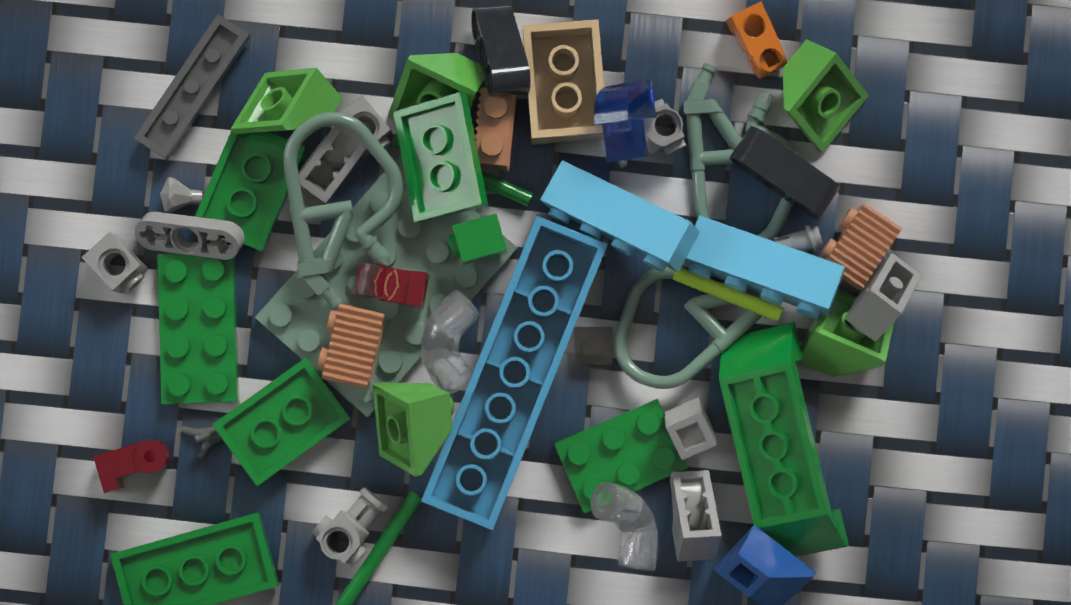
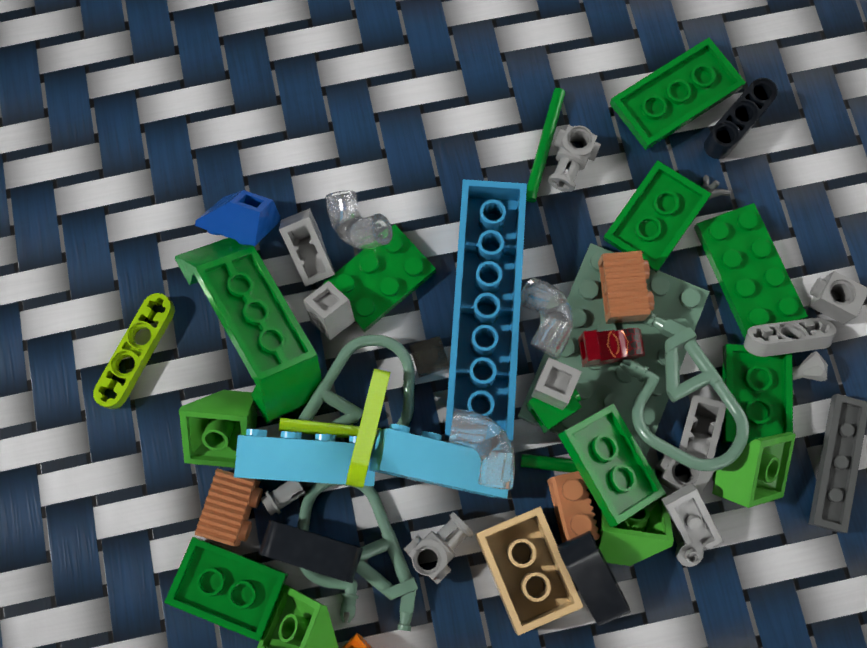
camera: 170 degrees right, 10 degrees down
dark red leg [93,440,171,493] -> none
bright green slope [372,383,454,477] -> none
clear blue brick [594,80,657,163] -> none
light grey brick [845,253,922,342] -> none
none -> lime beam [93,293,175,409]
none -> green plate [164,537,288,642]
none -> lime beam [346,368,391,488]
none -> clear cylinder [449,408,515,490]
none -> light grey brick [531,357,582,410]
none -> light grey hinge [661,483,723,567]
none -> black beam [704,78,778,159]

